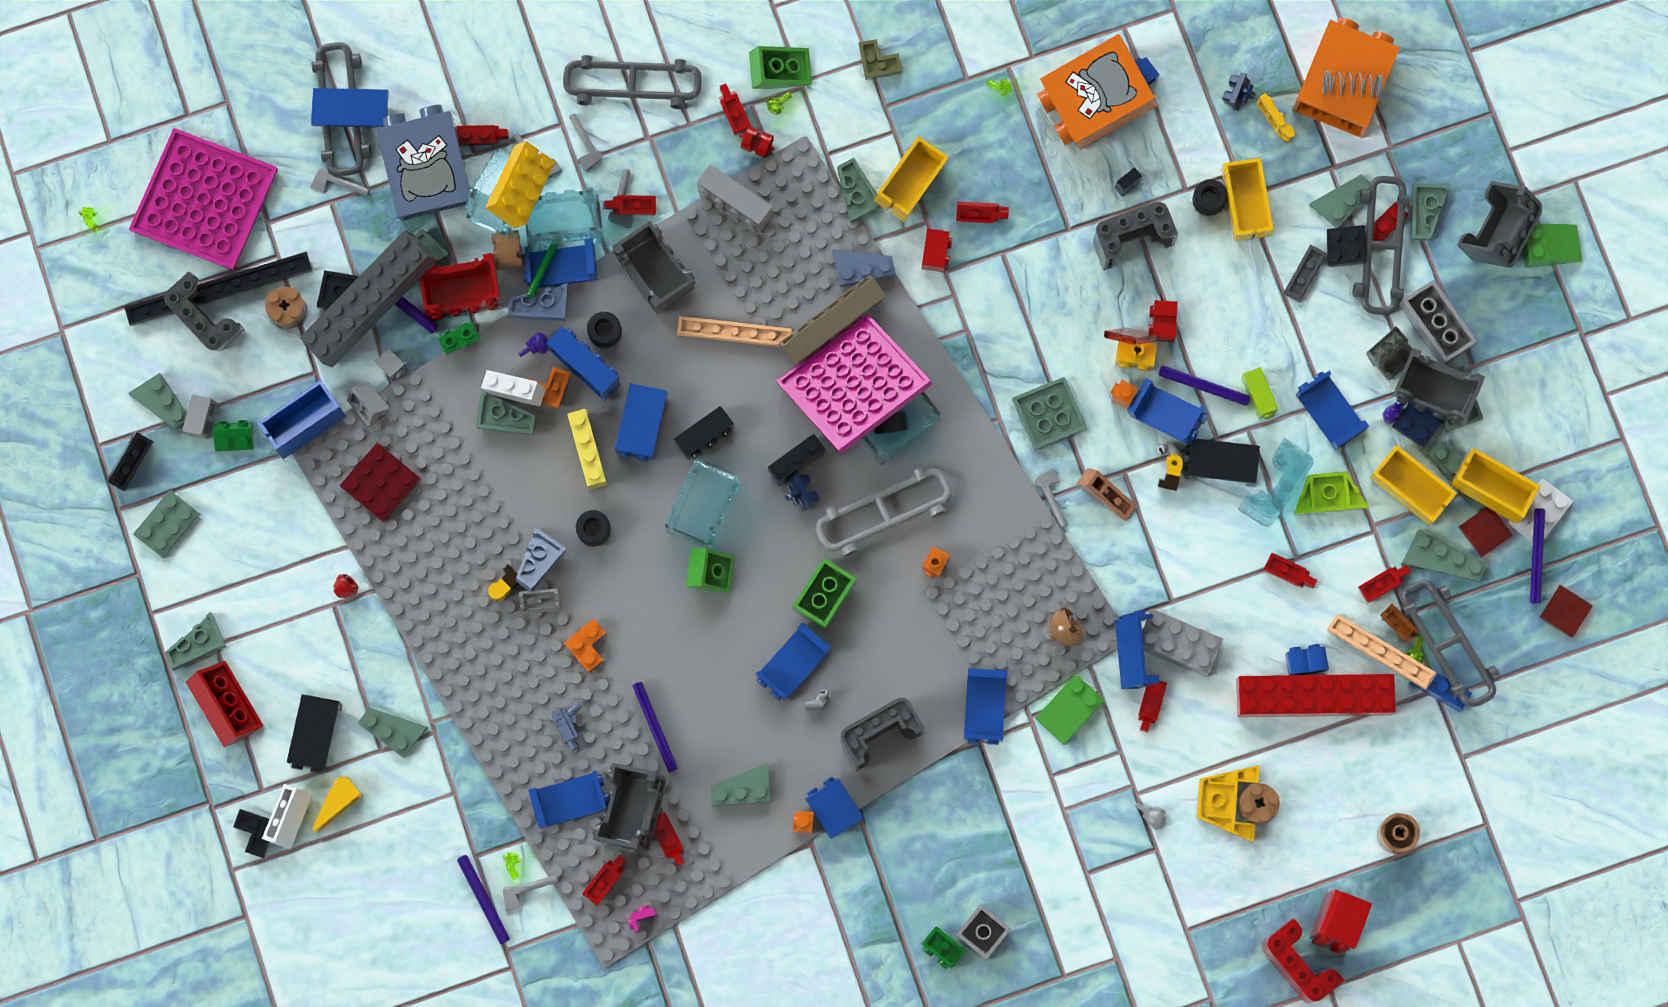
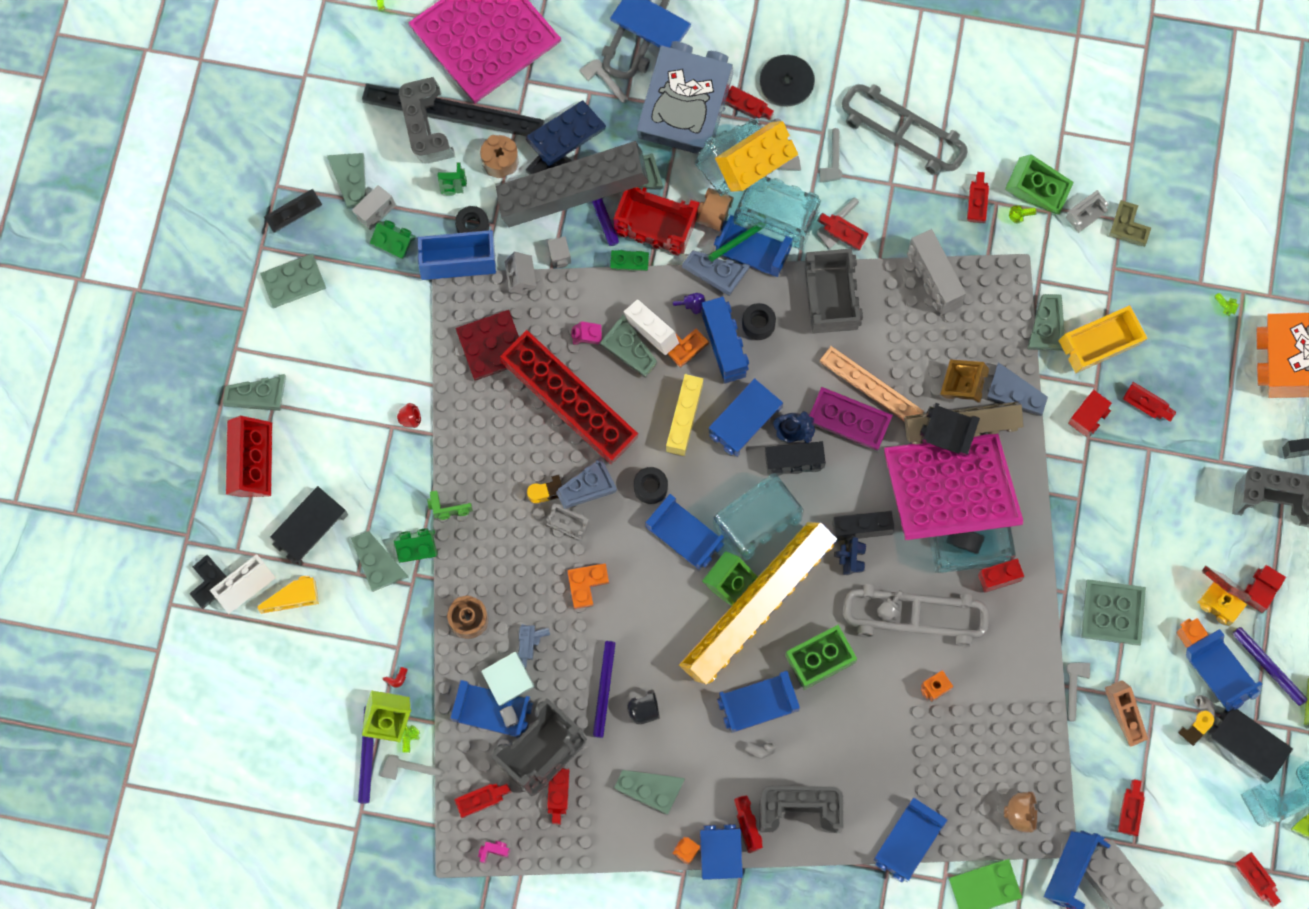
camera: 30 degrees right, 5 degrees down
red wheel [739,126,775,158] -> none
none -> lime slope [362,690,411,742]
none -> red animal [383,667,408,688]
none -> green bracket [394,528,438,563]
none -> bright green bracket [427,491,473,520]
none -> green bracket [438,162,467,196]
none -> medium nougat brick [447,596,488,639]
none -> black tyre [455,206,489,233]
none -> light aqua tile [481,652,535,706]
none -> light grey hinge [499,706,519,728]
none -> red brick [500,330,638,465]
none -> dark blue plate [526,100,606,166]
none -> dark pink bracket [571,321,602,345]
none -> black helmet [627,689,660,725]
none -> blue panel [645,494,725,570]
none -> brick [679,522,837,685]
none -> red hinge [734,795,763,854]
none -> black piece [760,55,815,106]
none -> dark blue hair [773,411,815,443]
none -> magenta plate [810,387,893,451]
none -> light grey piece [877,590,903,622]
none -> black panel [920,403,980,456]
none -> pearl gold brick [940,359,990,403]
none -> red brick [978,558,1025,593]
none -> light grey hinge [1066,190,1108,233]
none -> red hinge [1117,779,1145,837]

